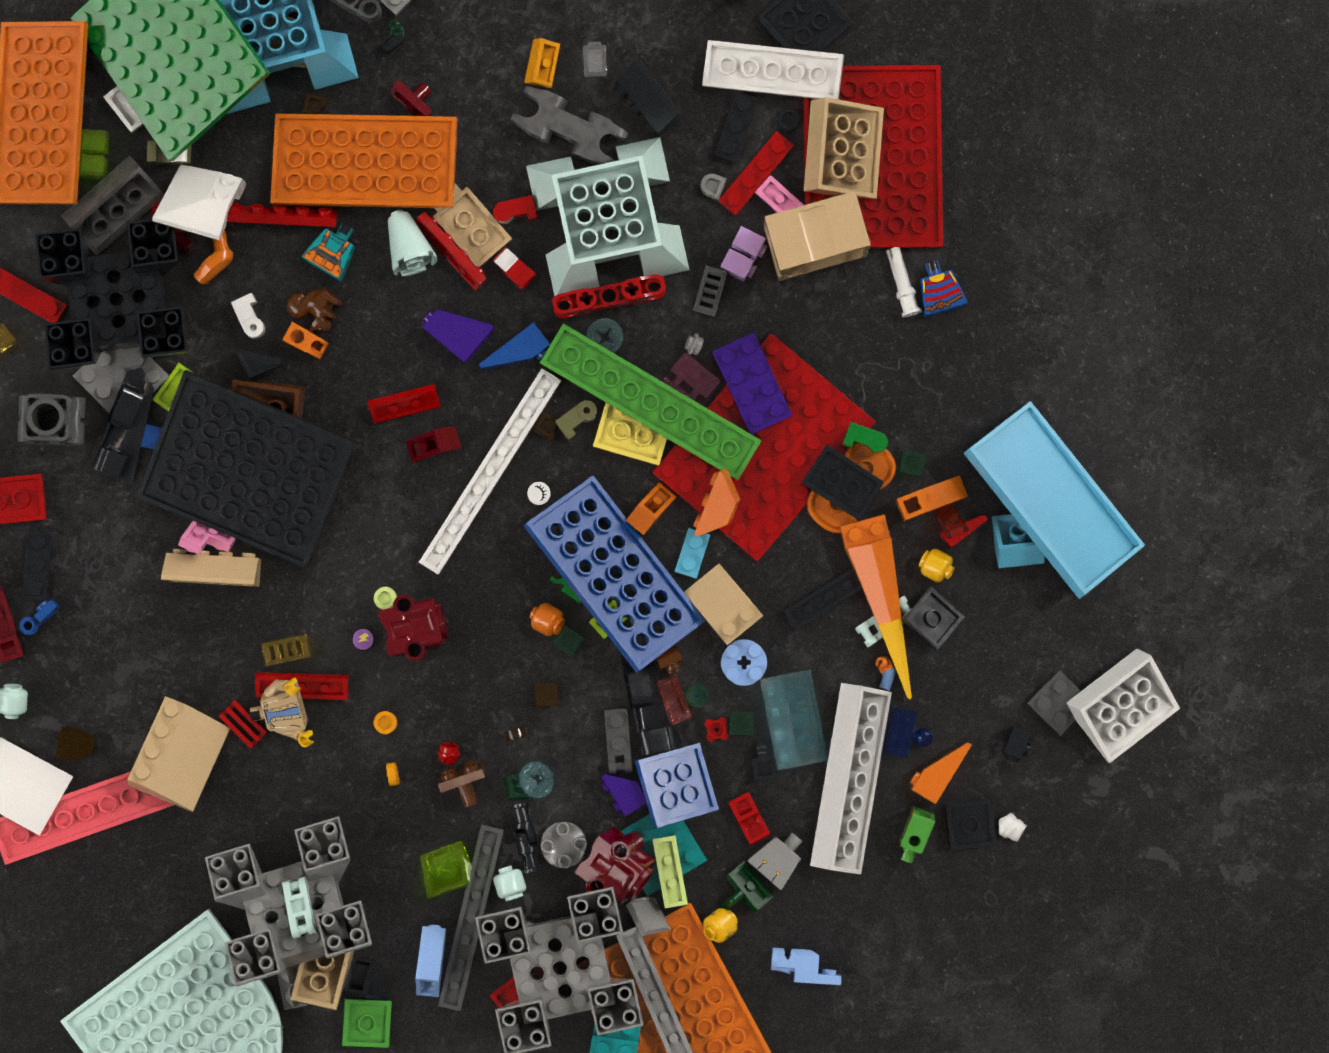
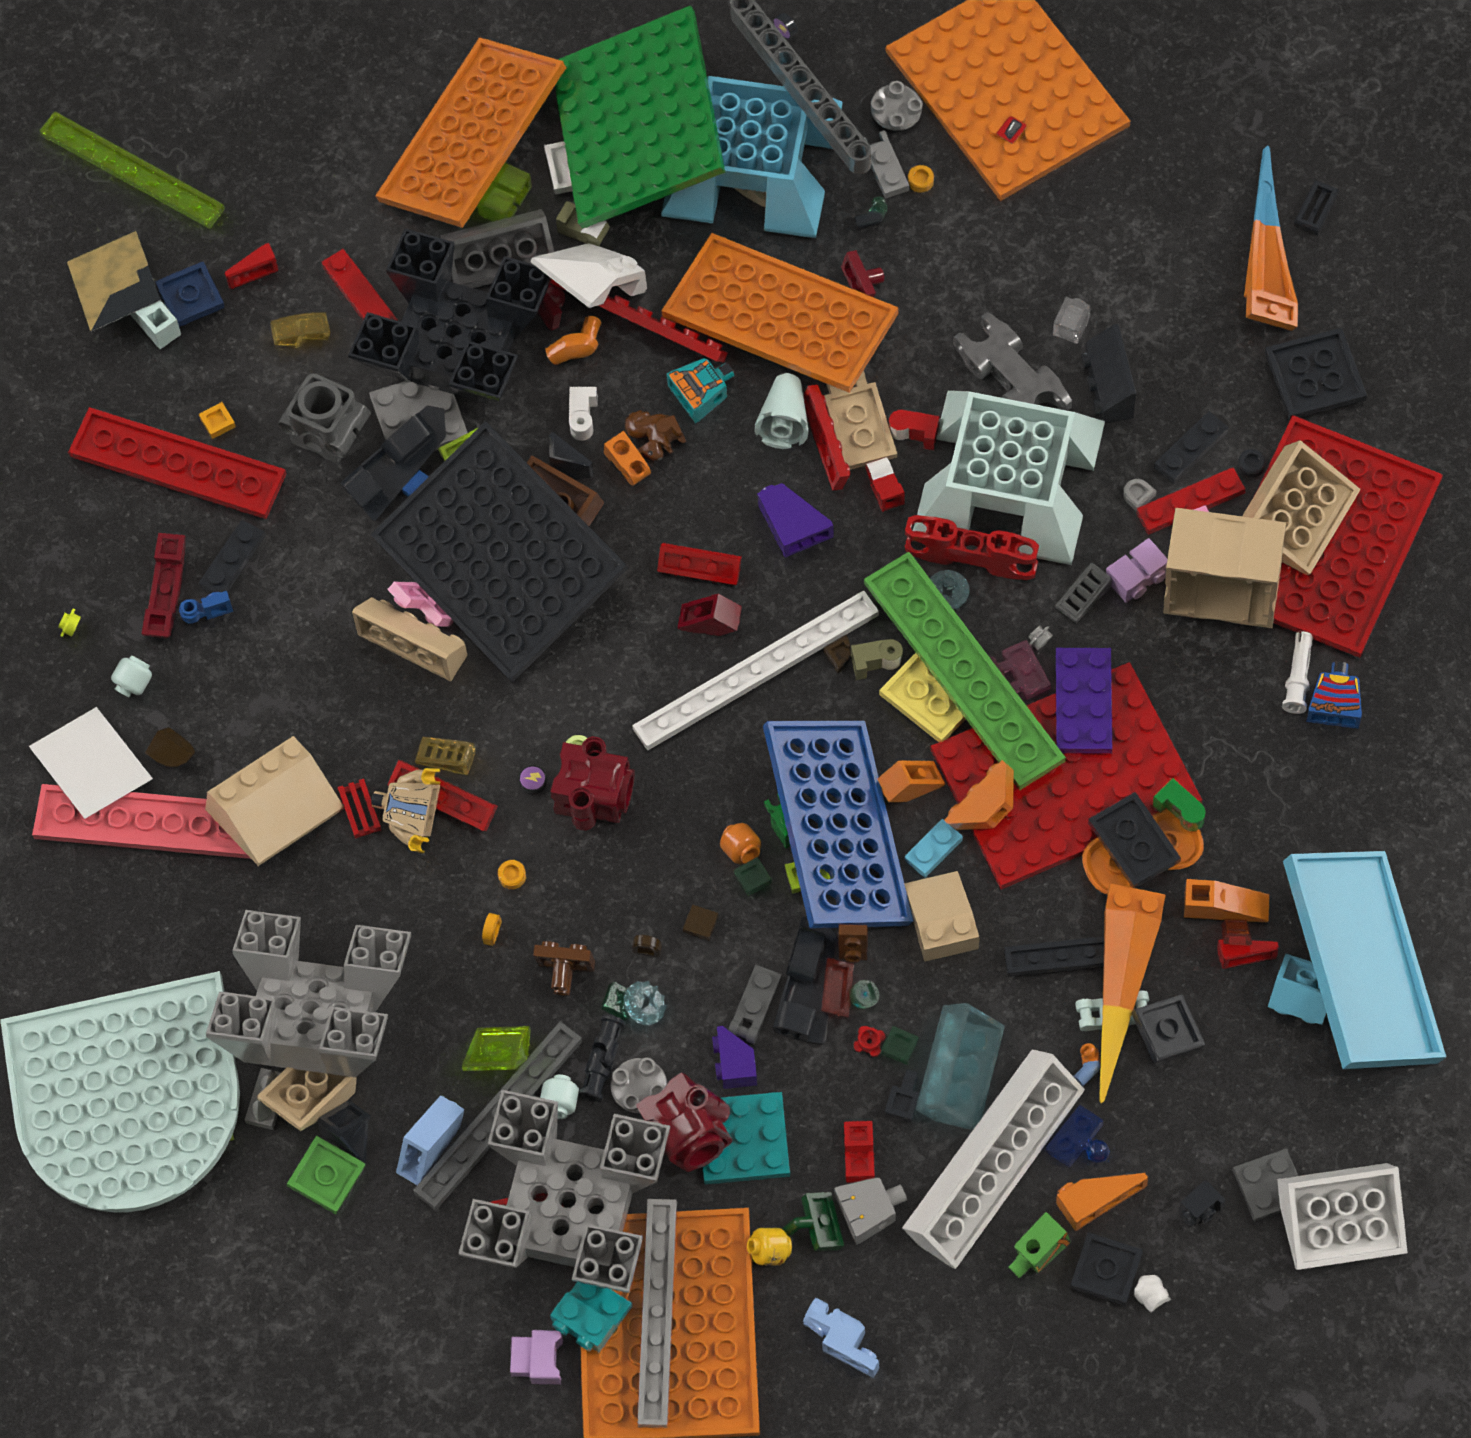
camera: 30 degrees right, 20 degrees down
light aqua plate [282,876,317,939] -> none
dark brown tile [301,92,330,114] -> none
red plate [437,742,460,765] -> none
blue slope [479,322,550,370] -> none
light orange slope [525,38,560,88] -> none
white tile [527,482,551,505] -> none
light grey piece [626,896,671,936] -> none
plate [635,743,719,829] -> none
yellowish green plate [652,835,688,908] -> none
white plate [702,40,844,100] -> none
light blue plate [721,639,767,686] -> none
clear green plate [899,450,926,477] -> none
yellow head [919,549,955,582] -> none

